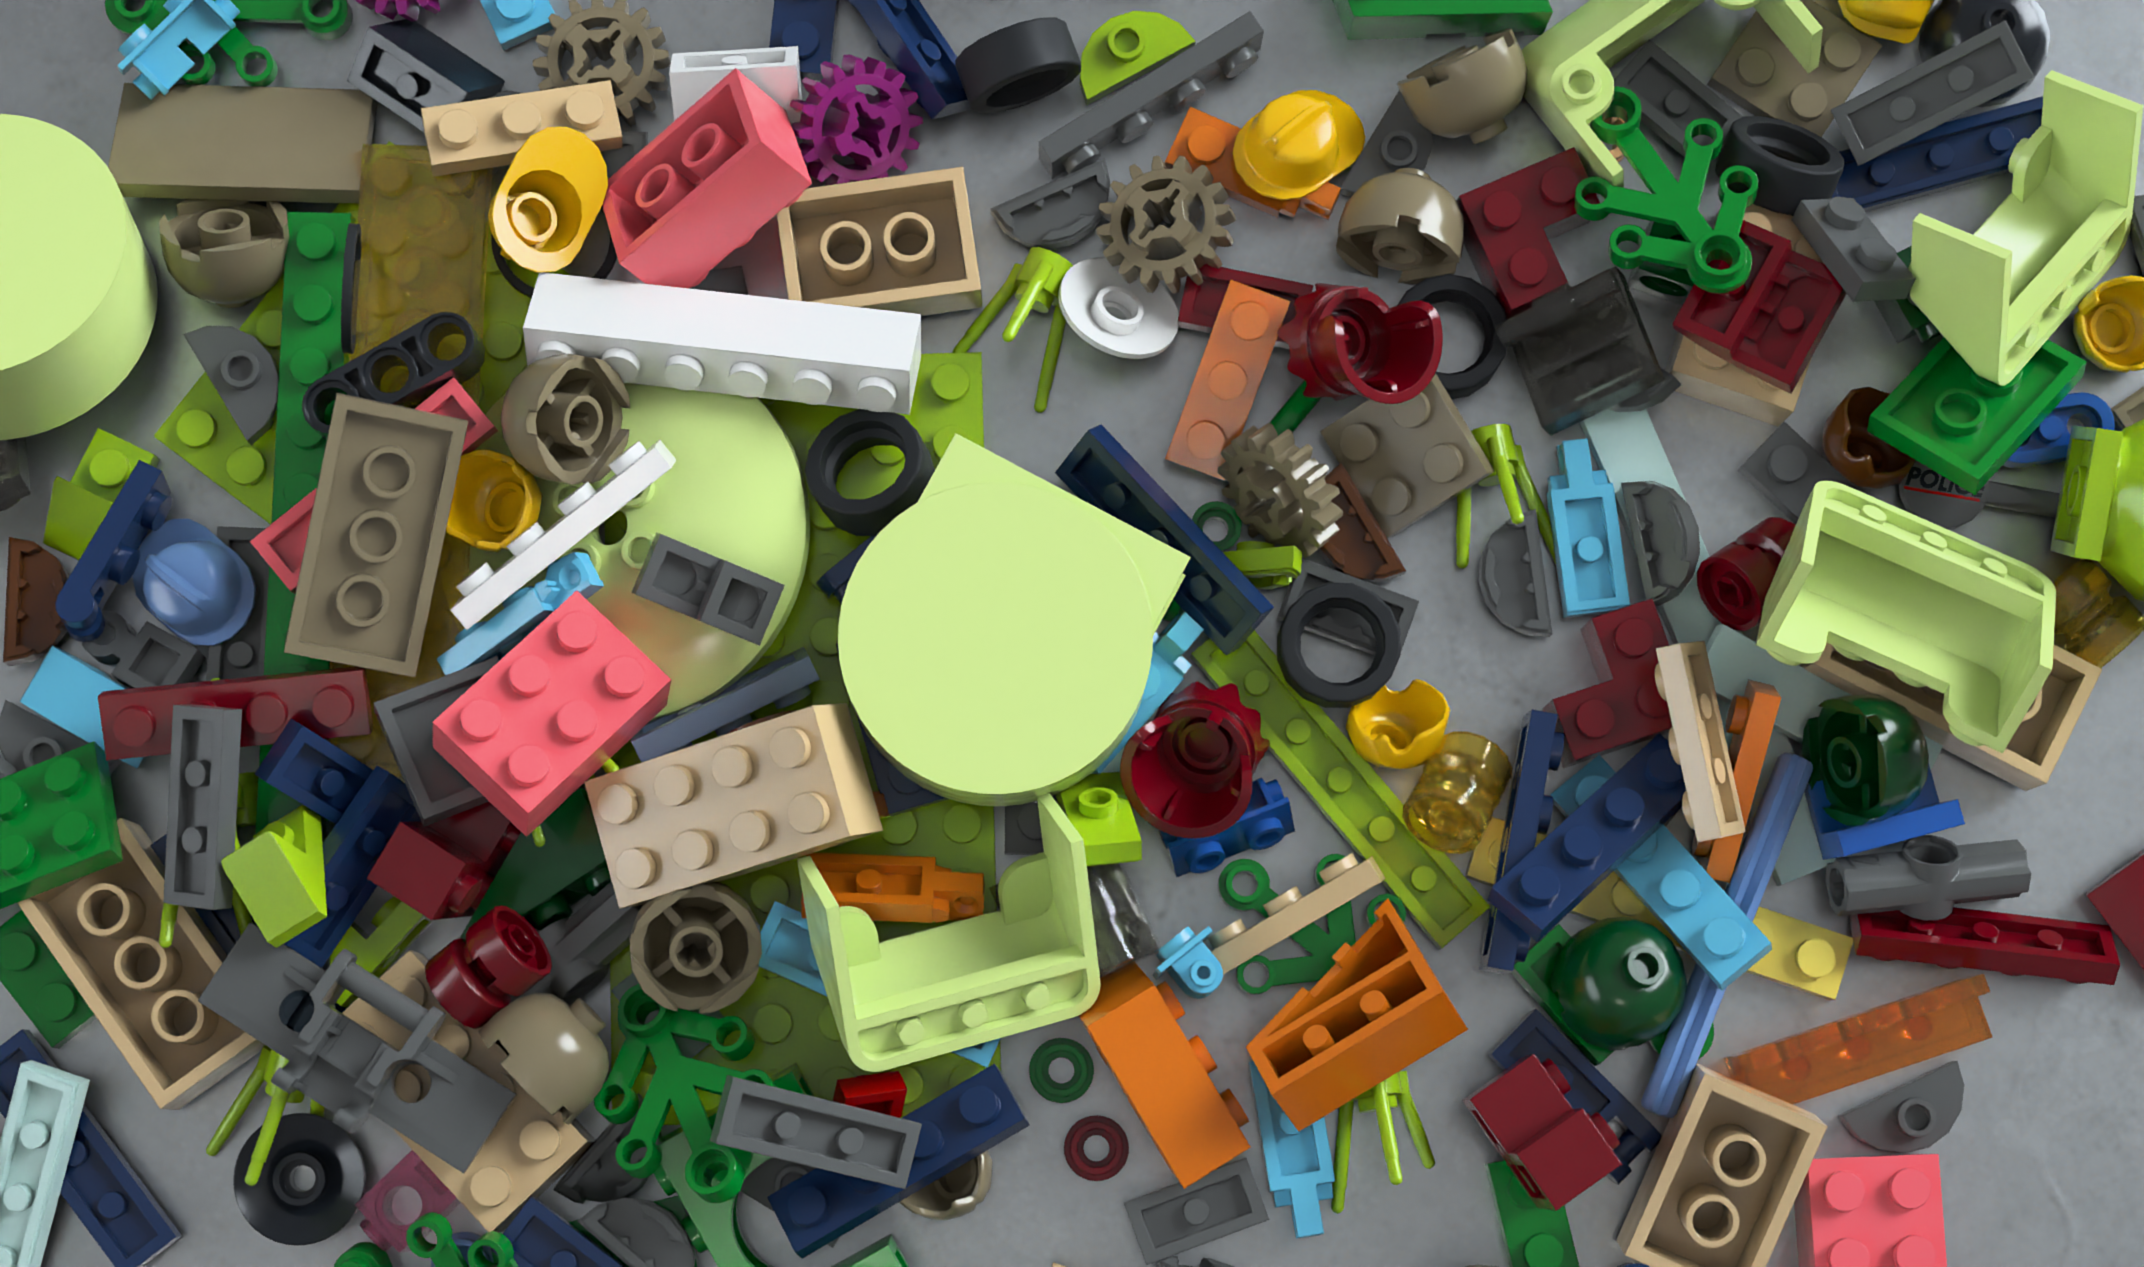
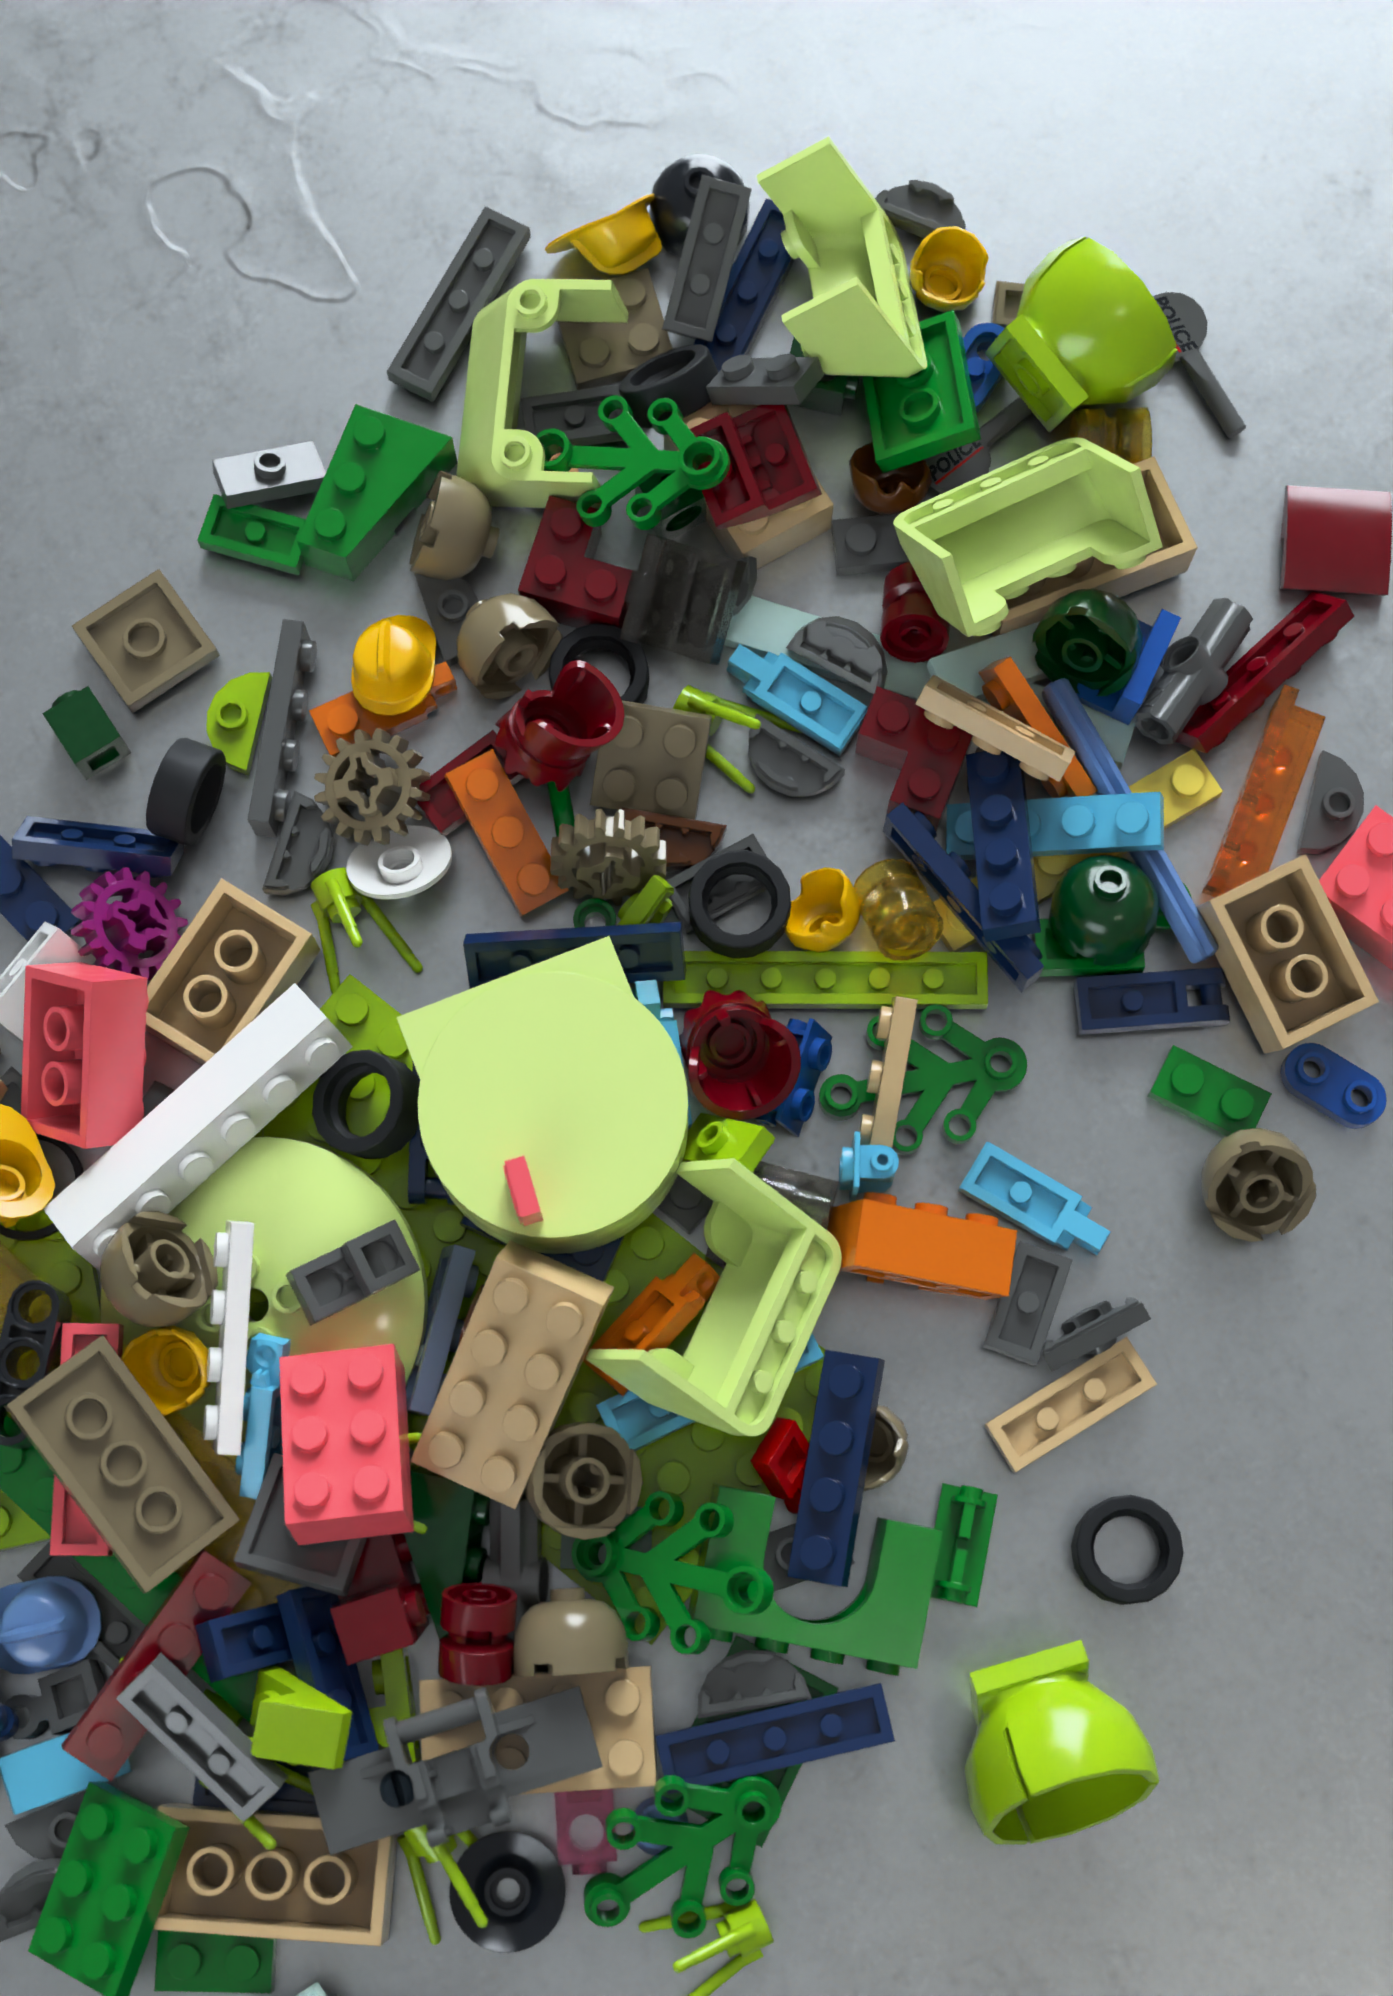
camera: 45 degrees left, 5 degrees down
dark grey plate [553,1092,662,1204] -> none
dark grey plate [710,1075,922,1189] -> none
green plate [1029,1038,1094,1103] -> none
dark red plate [1064,1115,1129,1181] -> none
orange wedge [1246,898,1468,1131] -> none
lime plant [1331,1071,1435,1214] -> none
dark red brick [1462,1054,1622,1211] -> none
none -> coral tile [503,1156,544,1226]

